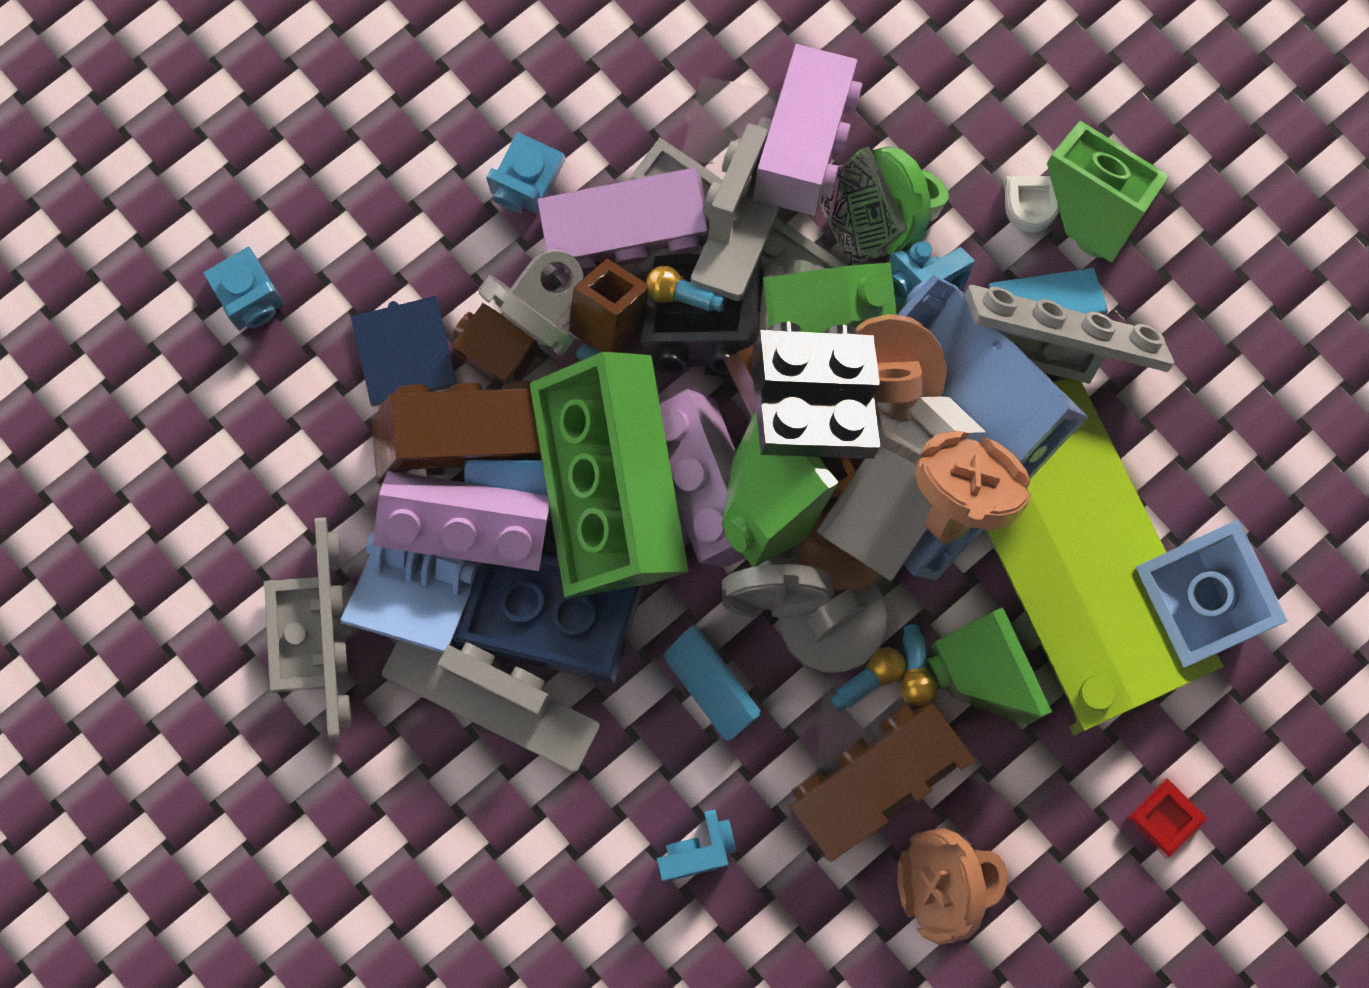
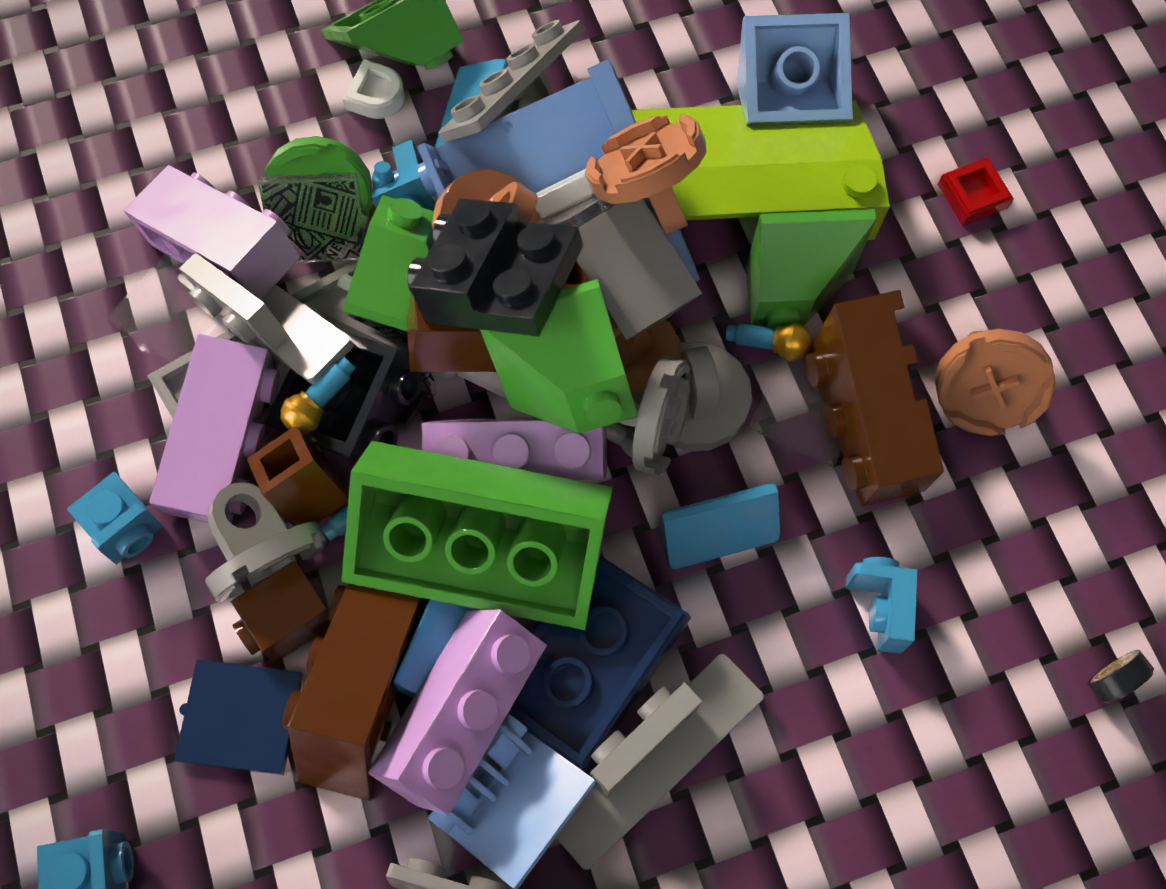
camera: 75 degrees left, 10 degrees down
piece [830,647,906,712] -> none

